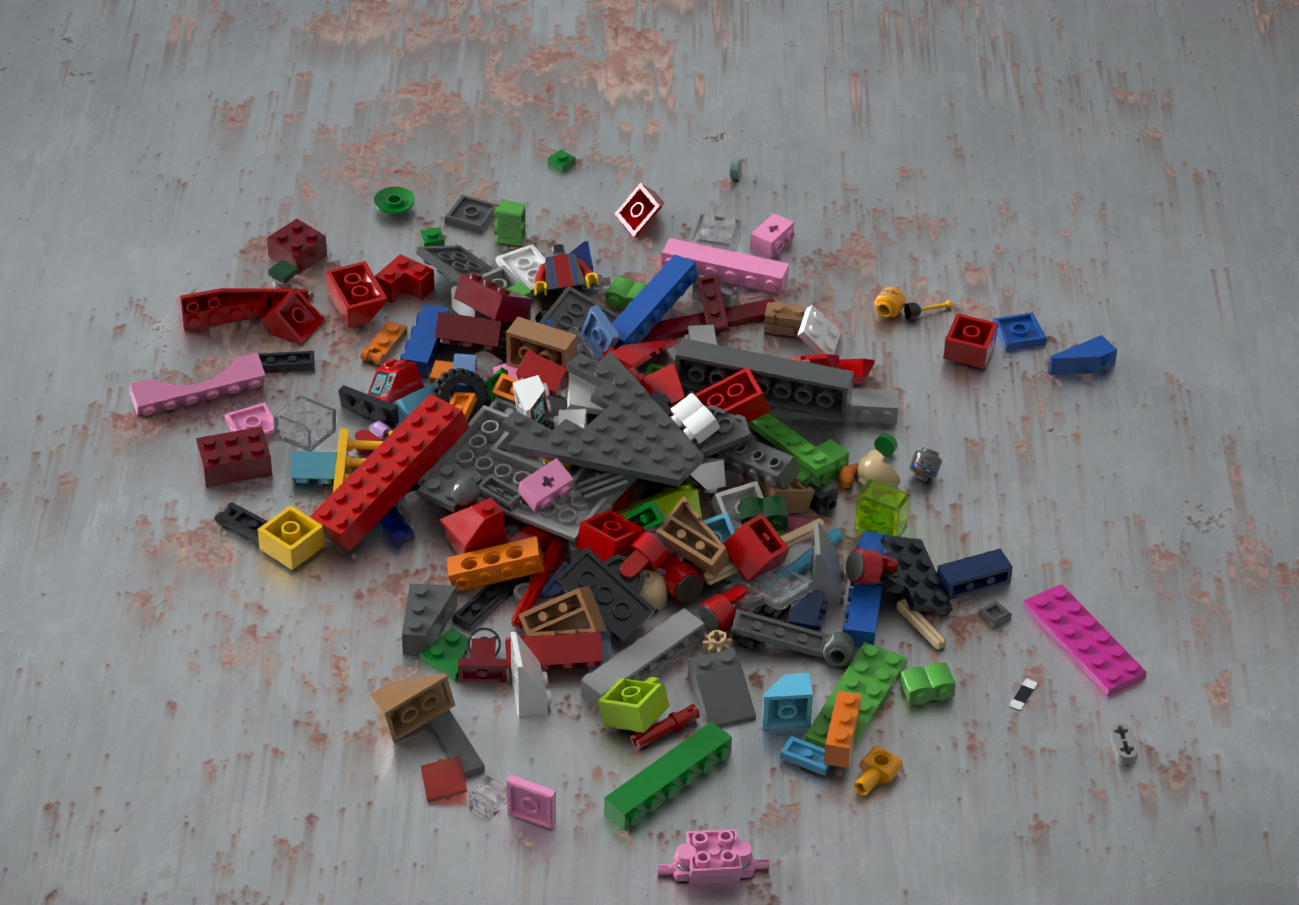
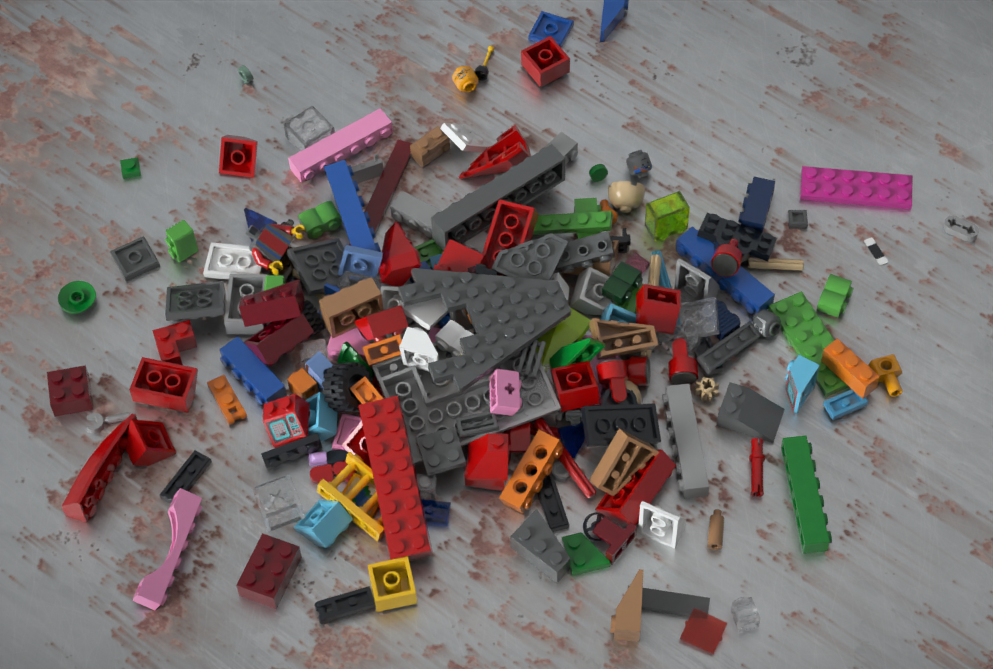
camera: 50 degrees left, 15 degrees up
bright pink tile [224,402,282,439] -> none
dark green tile [268,260,298,284] -> none
green plate [420,227,445,246] -> none
dark grey piece [451,478,480,506] -> none
bright pink tile [507,774,556,830] -> none
lime hinge [598,677,669,732] -> none
bright pink piece [657,829,770,884] -> none
white brick [670,393,721,444] -> none
dark red tile [697,274,730,334] -> none
bright pink brick [750,213,795,259] -> none
none -> medium nougat cylinder [708,509,724,550]

